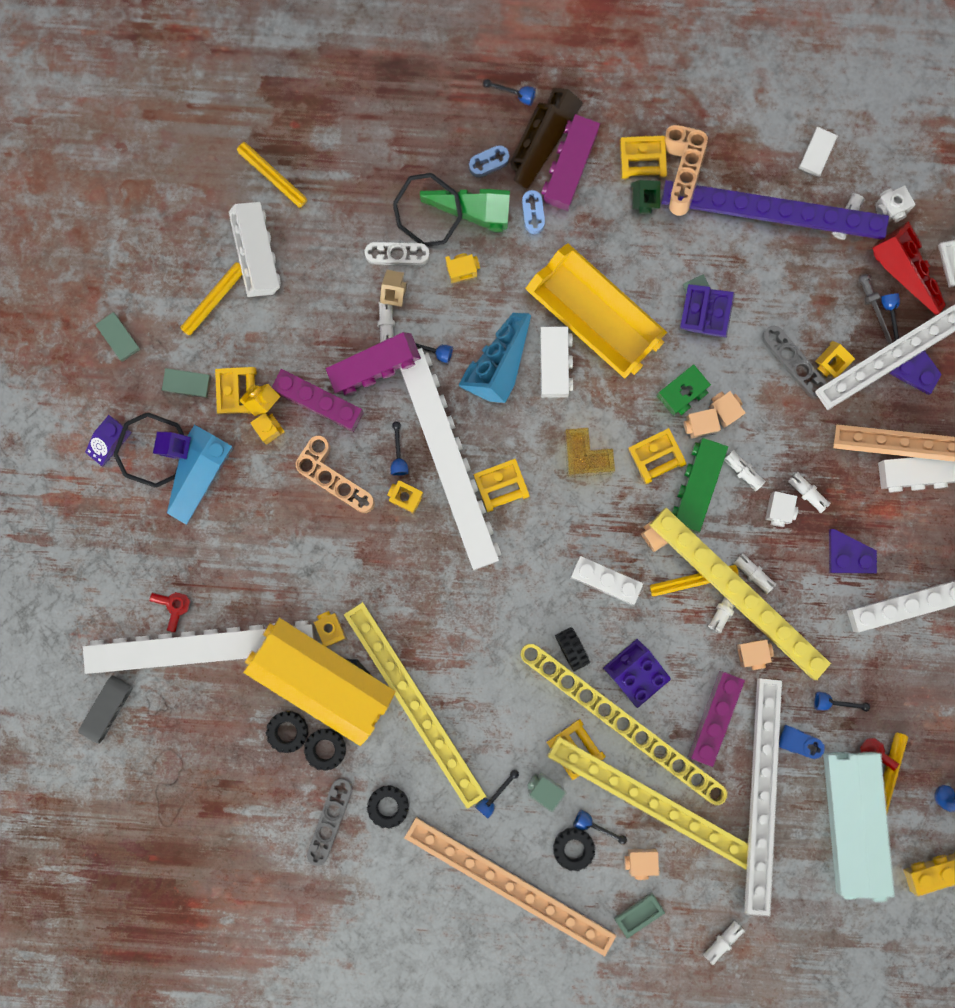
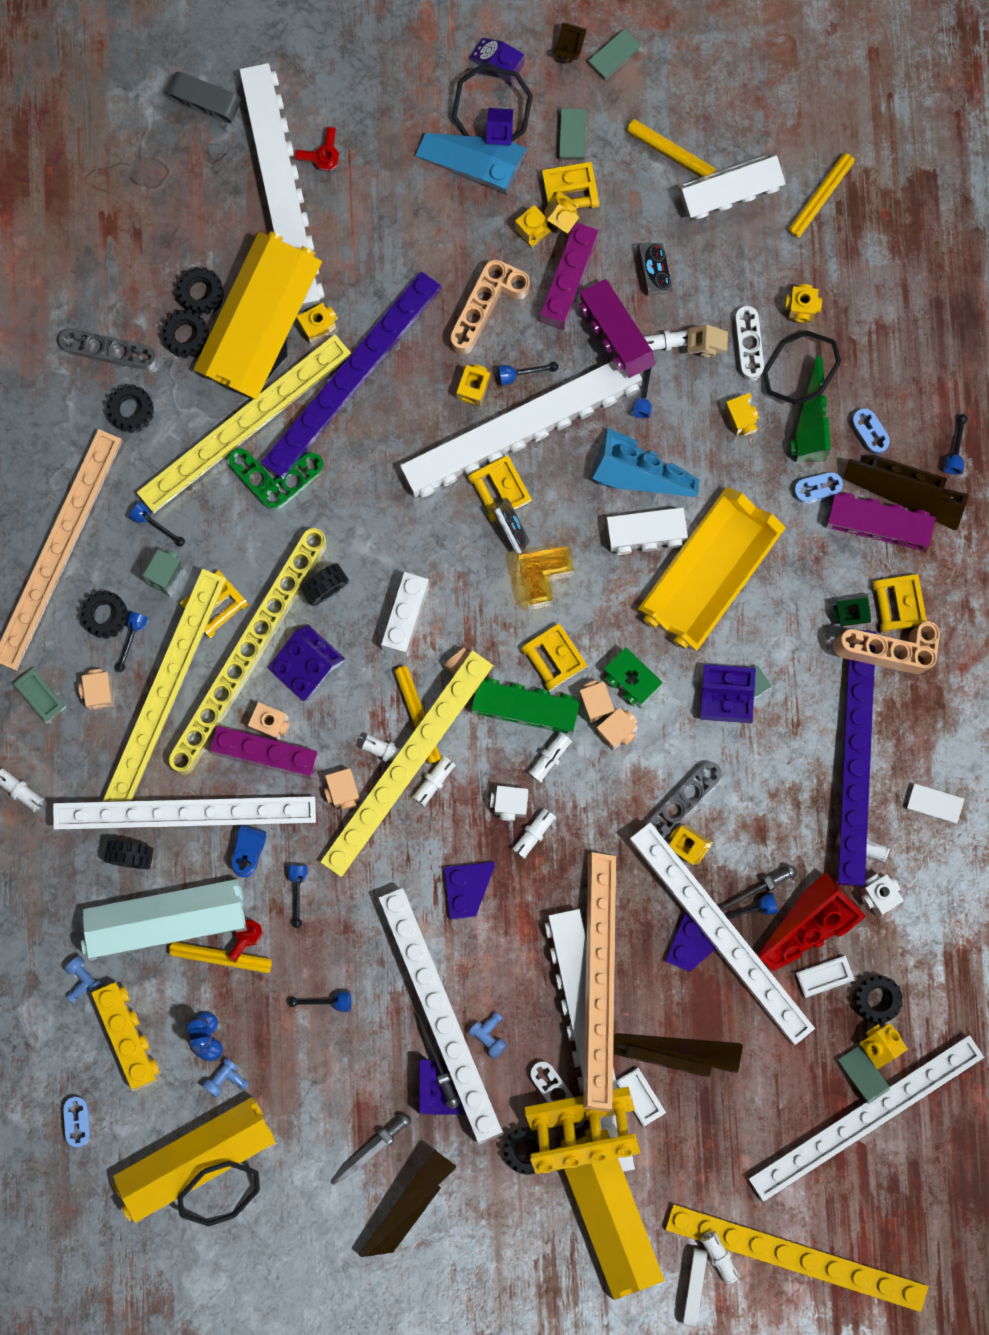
camera: 85 degrees right, 5 degrees down
none -> medium blue piece [64,955,102,1003]
none -> black tyre [104,840,154,869]
none -> green beam [229,448,324,511]
none -> light nougat brick [248,702,290,741]
none -> dark purple plate [261,271,442,480]
none -> hinge [288,991,352,1012]
none -> slope [491,498,530,554]
none -> dark brown bracket [553,22,587,63]
none -> slope [638,243,673,296]
none -> yellow brick [785,284,822,323]

